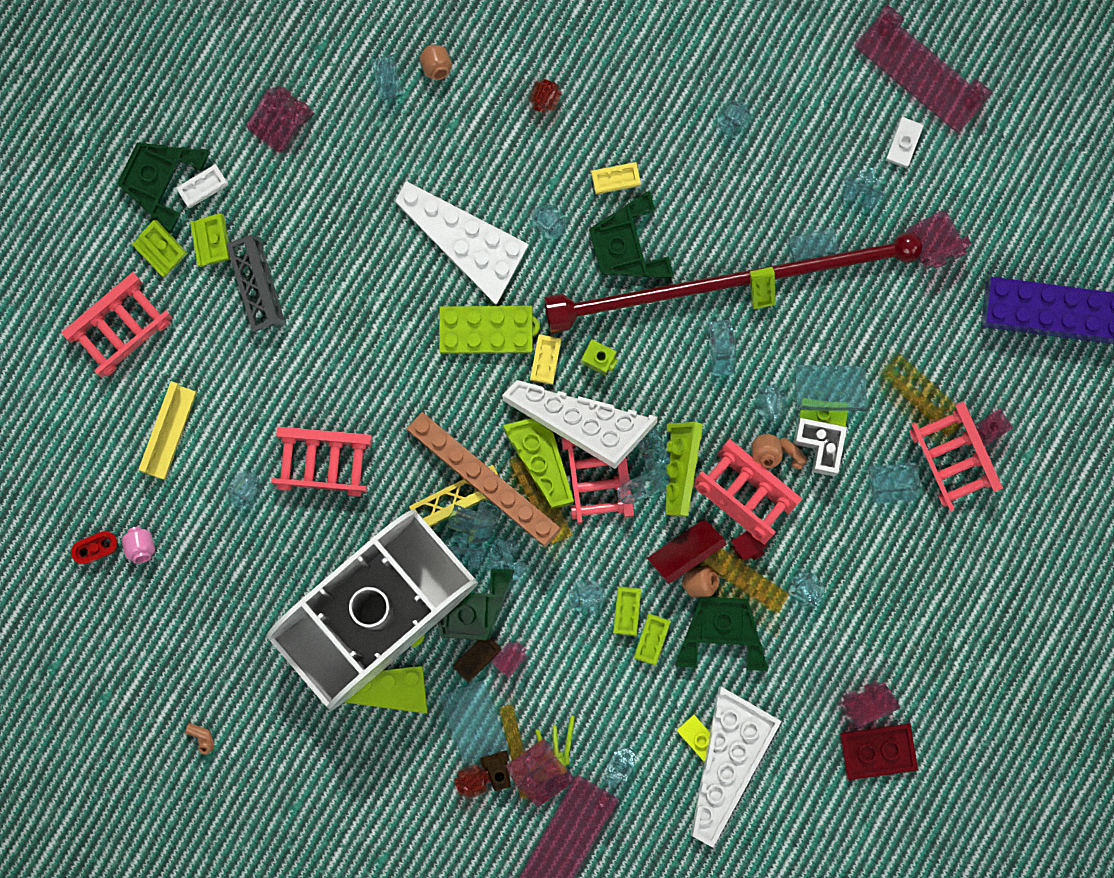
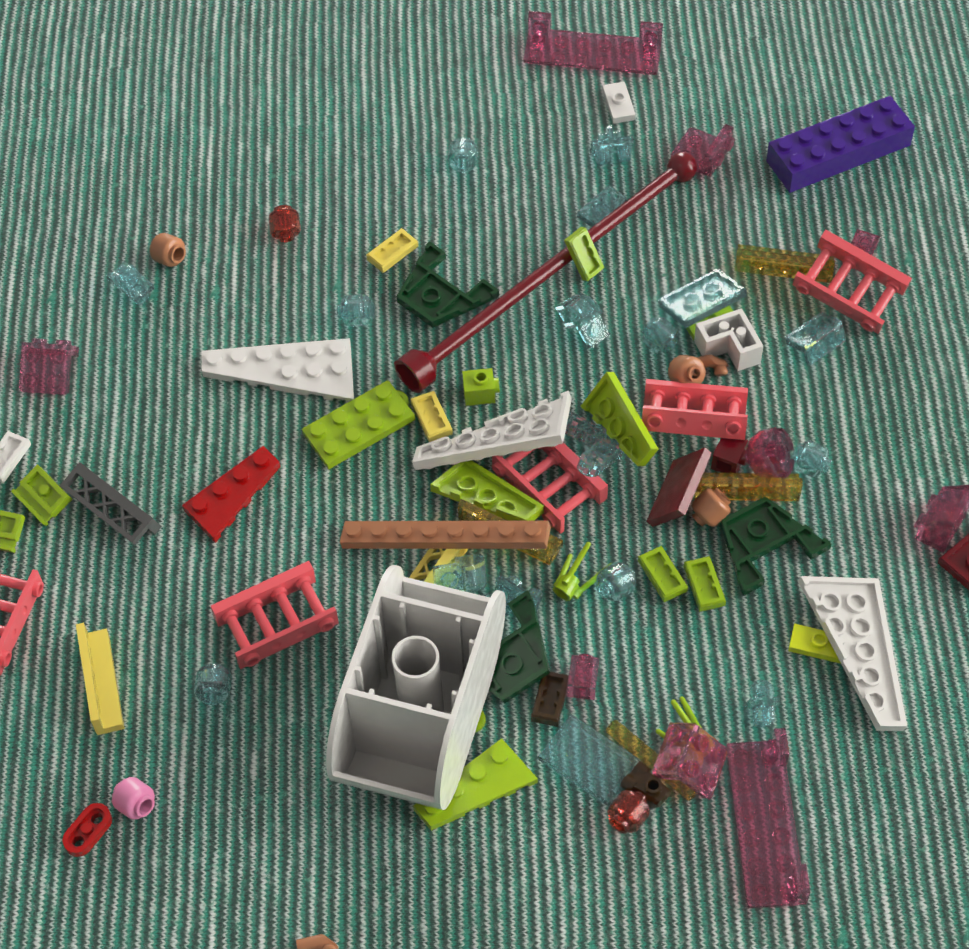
camera: 25 degrees left, 25 degrees down
none -> red wing [182,446,281,543]
none -> lime plant [552,542,614,601]
none -> clear pink cylinder [745,427,795,480]

